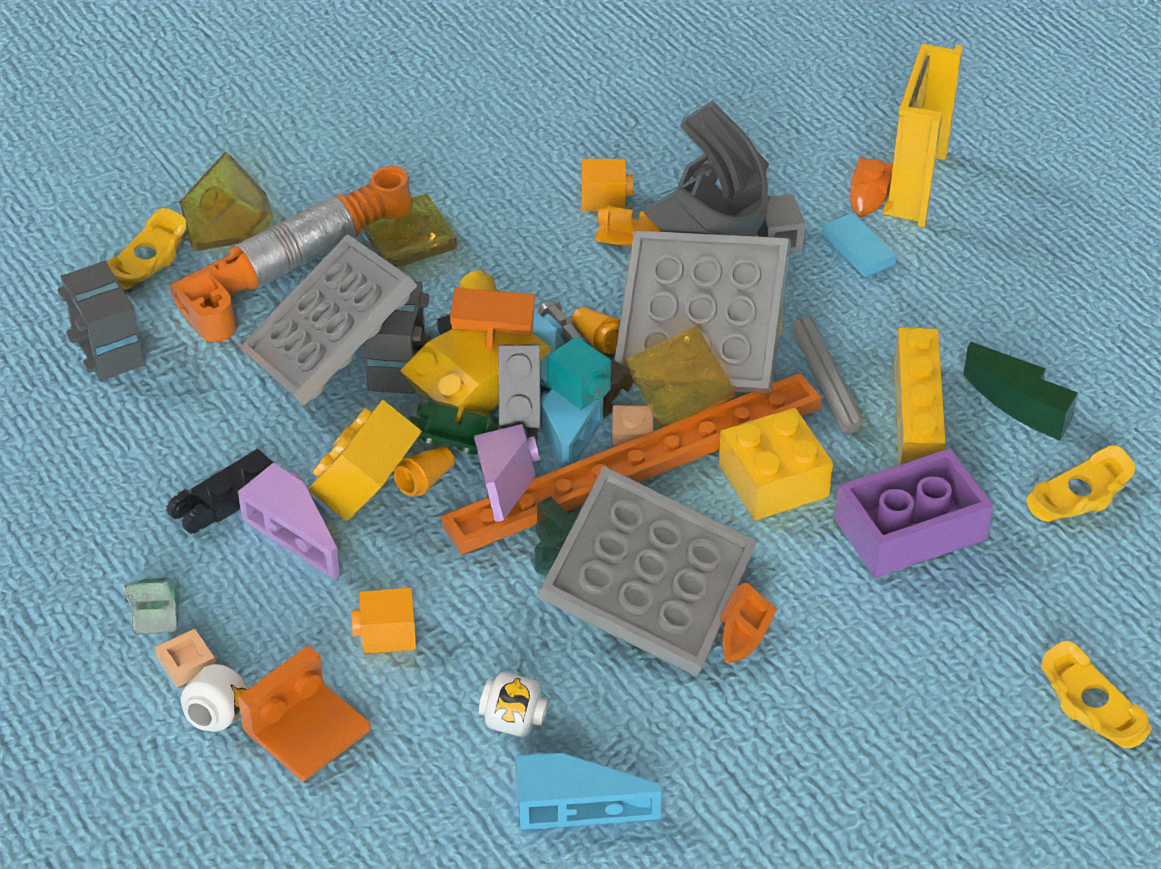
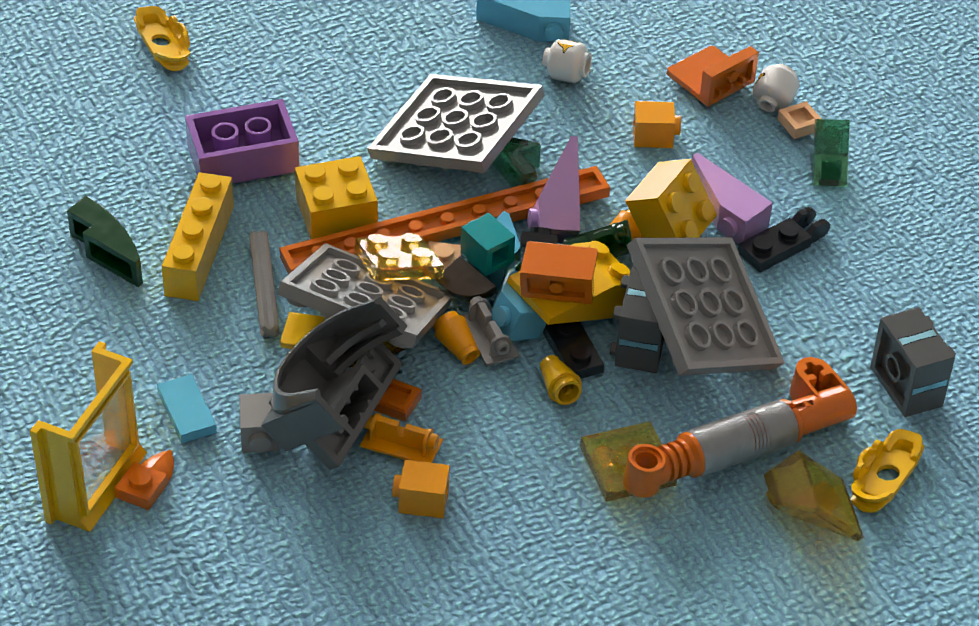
camera: 175 degrees left, 0 degrees up
orange plate [719,582,778,663] -> none
yellow piece [1026,445,1135,522] -> none

